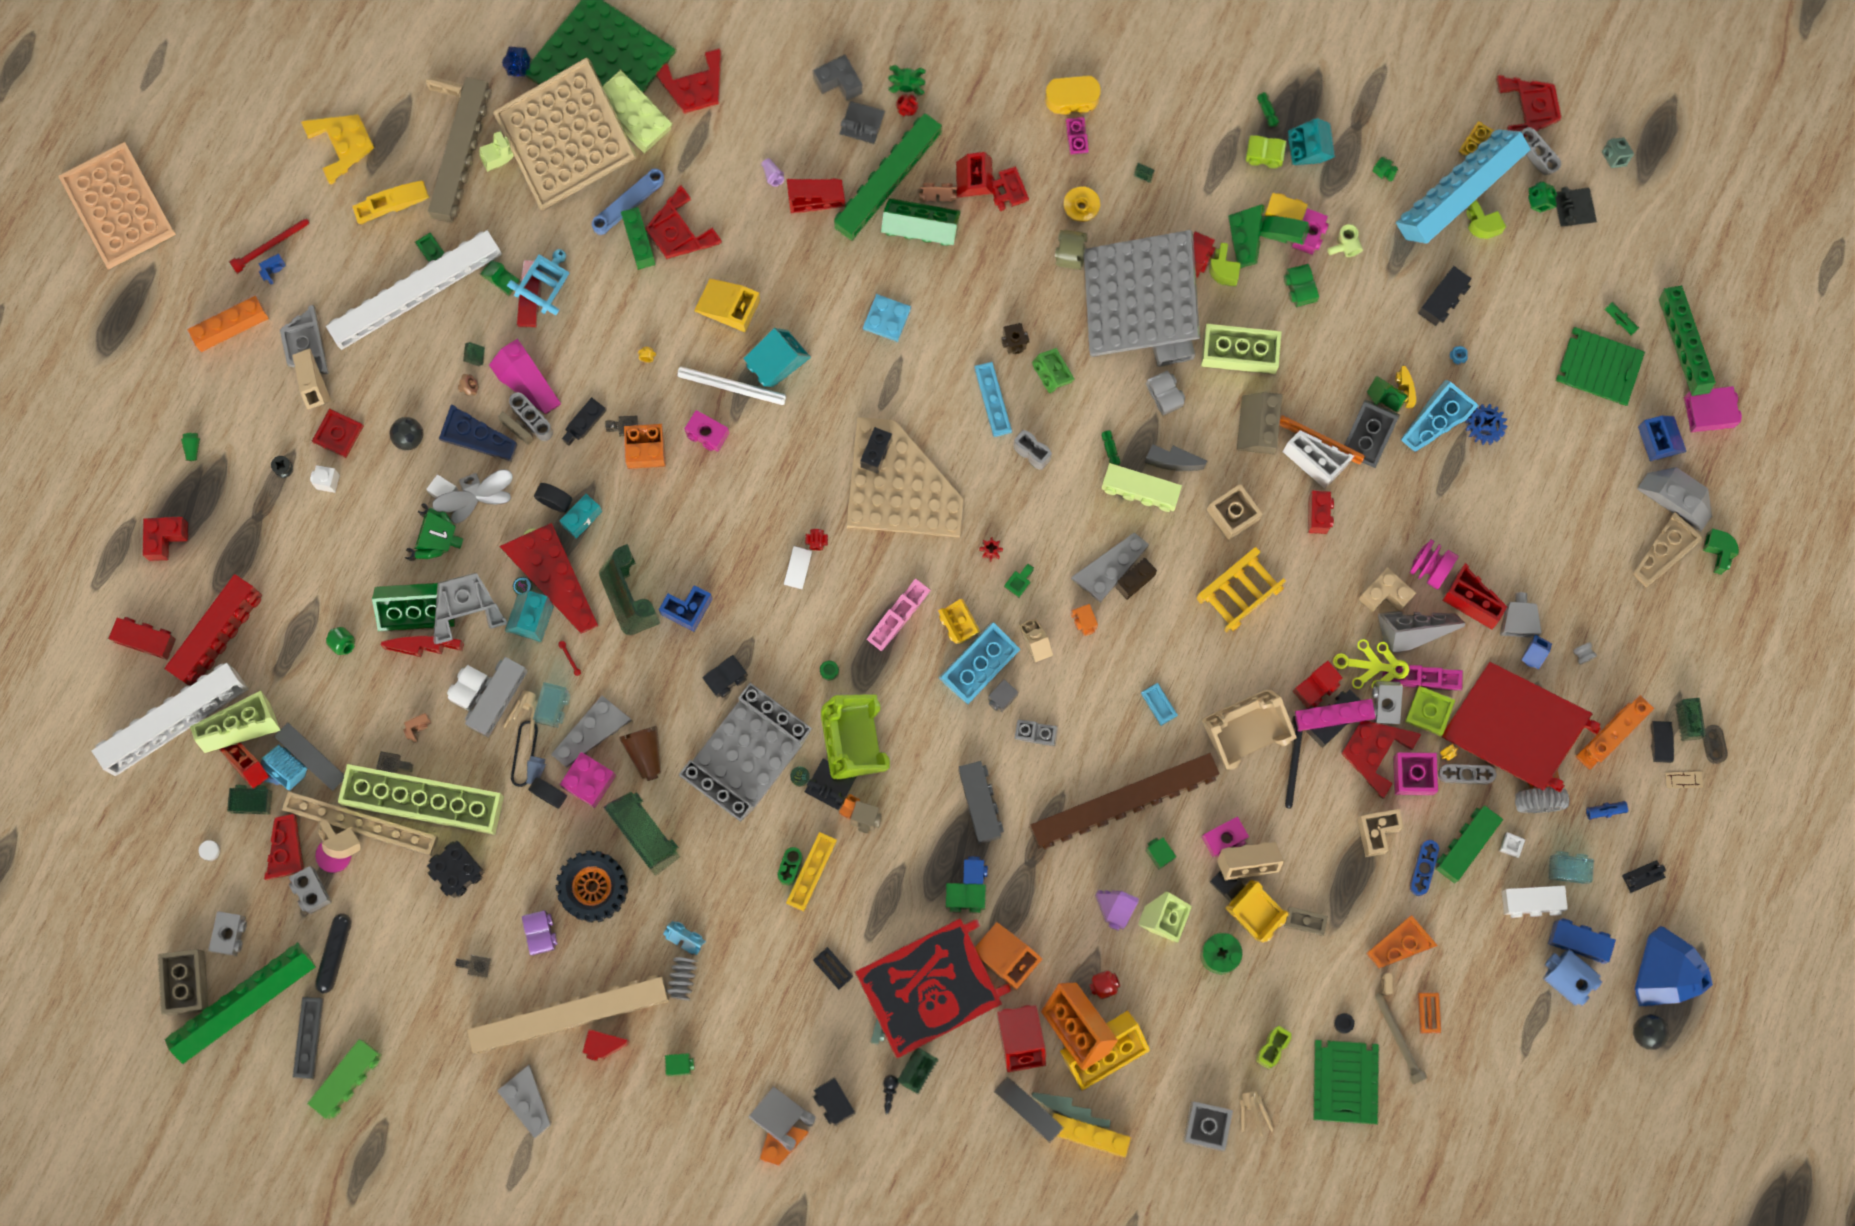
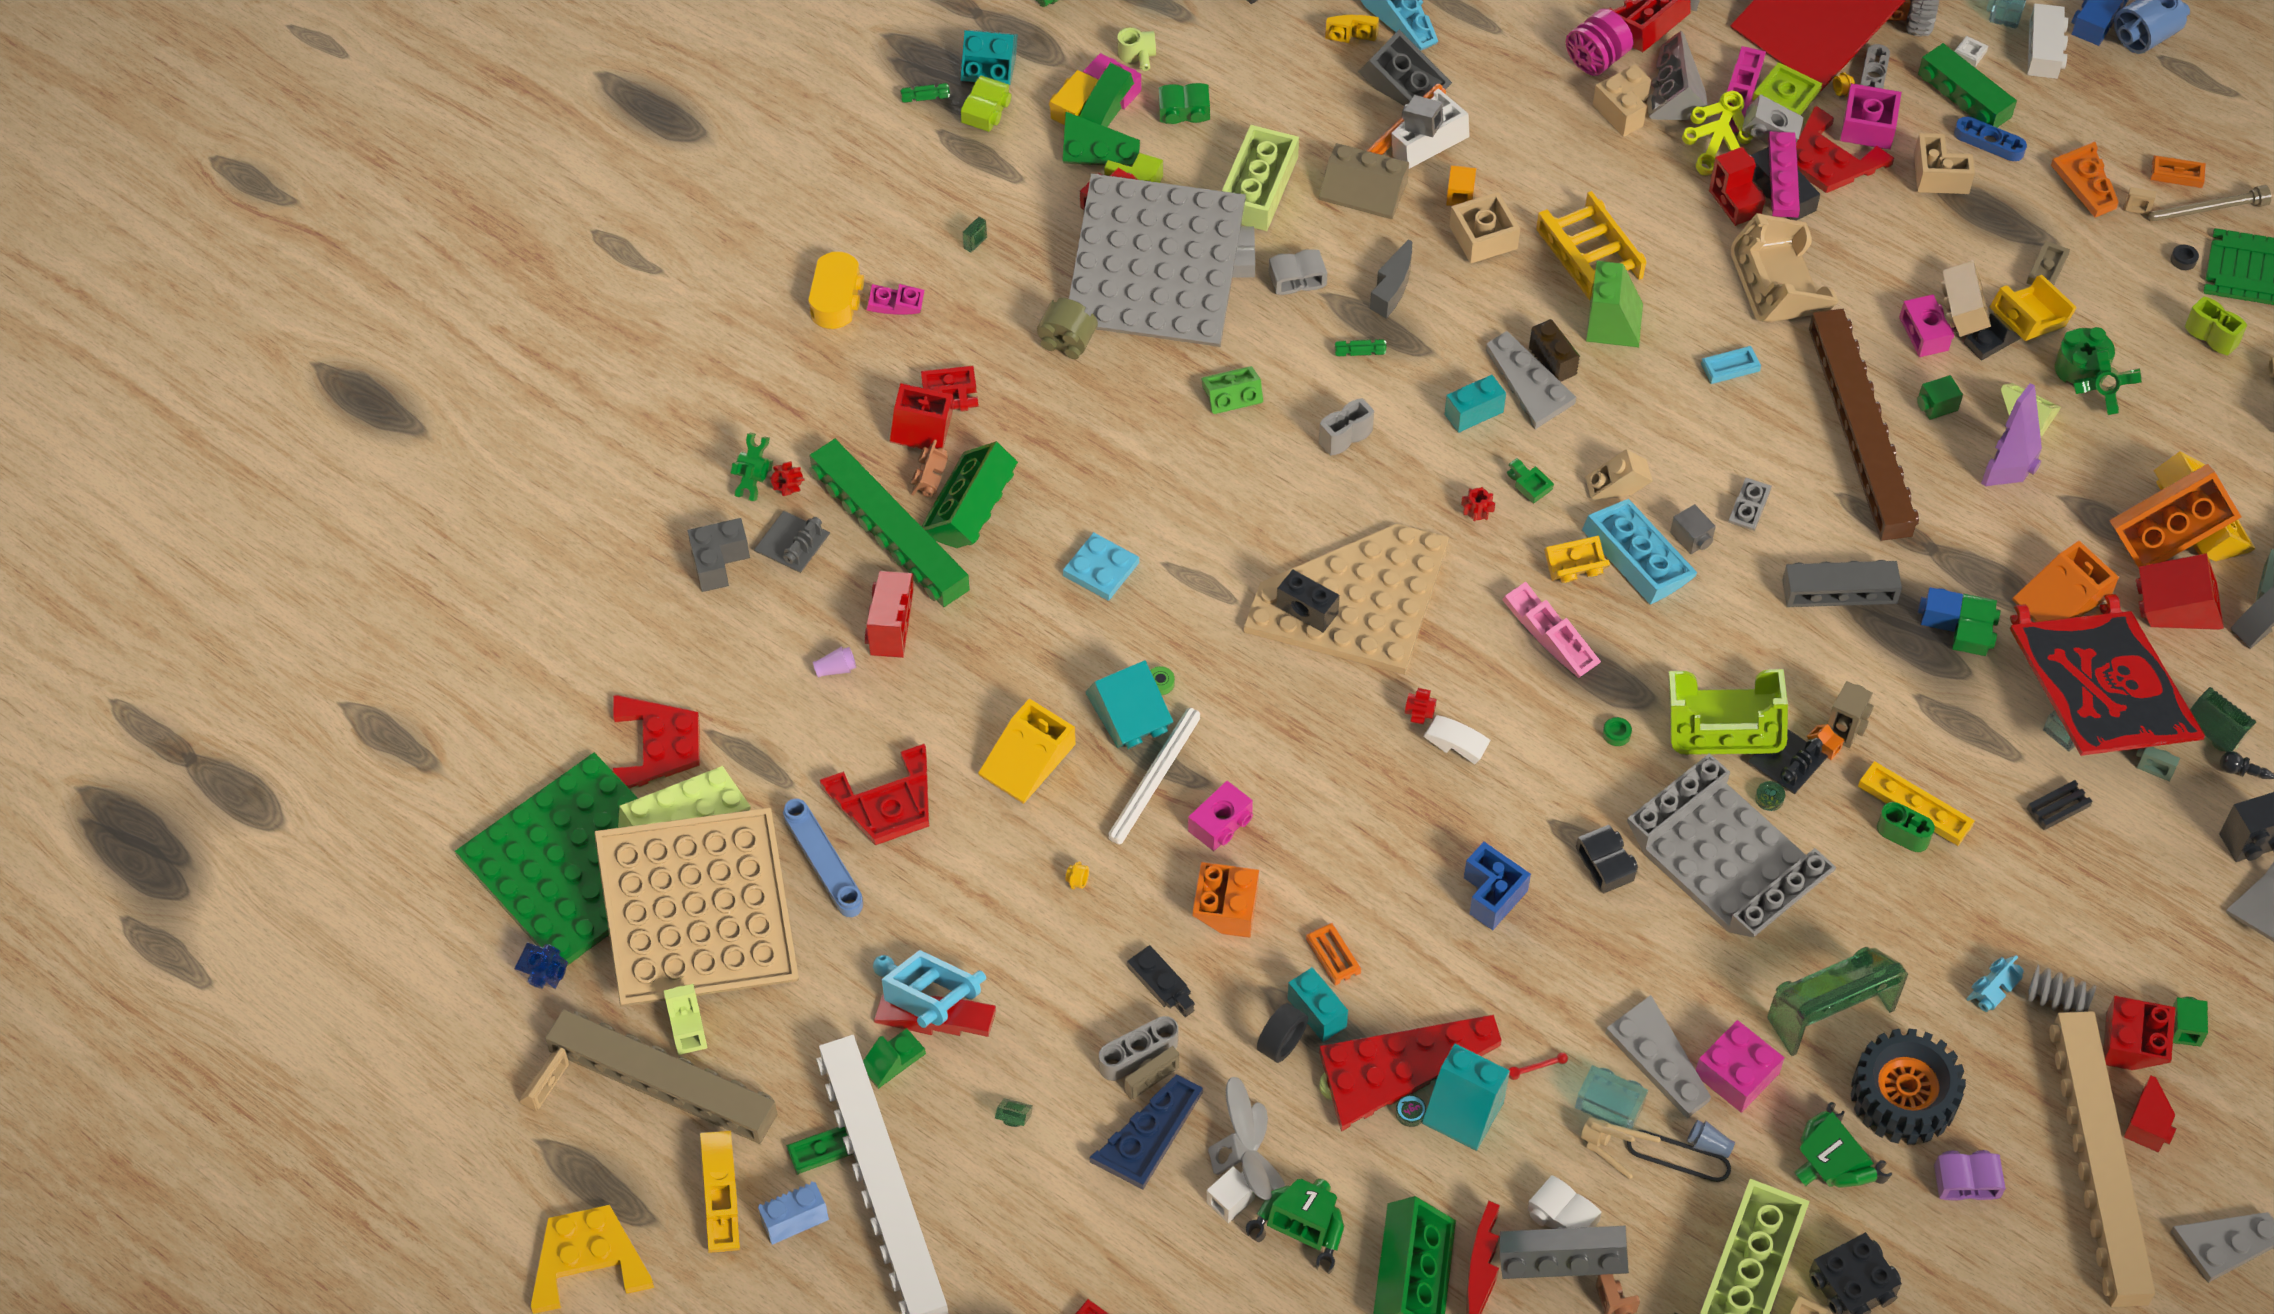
camera: 75 degrees left, 20 degrees down
pearl dark grey piece [389,417,424,451] -> none
light grey wing [433,573,507,644] -> none
clear smoke plate [455,955,492,979] -> none
medium nougat piece [458,374,479,396] -> none
light grey brick [465,657,528,738] -> none
dark pink wedge [489,338,561,415] -> none
black tyre [528,777,567,809] -> none
clear green windscreen [599,544,660,635] -> none
clear smoke plate [605,416,638,437] -> none
reddish brown cone [619,726,661,781] -> none
green brick [621,207,656,270] -> none
medium azure tile [974,362,1012,437] -> none
dark brown brick [1001,323,1029,354] -> none
yellow dish [1063,186,1100,222] -> none
orange brick [1071,604,1098,636] -> none
red head [1089,970,1121,999] -> none
yellowish green brick [1101,463,1182,512] -> none
black piece [1285,716,1303,809] -> none
red brick [1308,490,1334,534] -> none
green slope [1367,376,1408,413] -> none
none -> medium blue brick [758,1181,829,1245]
none -> bright green tile [1150,666,1175,695]
none -> orange tile [1306,923,1361,986]
none -> flat silver brick [1402,95,1443,137]
none -> teal brick [1444,374,1506,433]
none -> light orange brick [1446,165,1476,206]
none -> dark grey brick [1500,1226,1629,1279]
none -> bright green slope [1586,261,1643,348]
none -> green torso [1794,1102,1892,1188]
none -> green pin [2074,347,2142,415]
none -> red slope [2103,996,2176,1070]

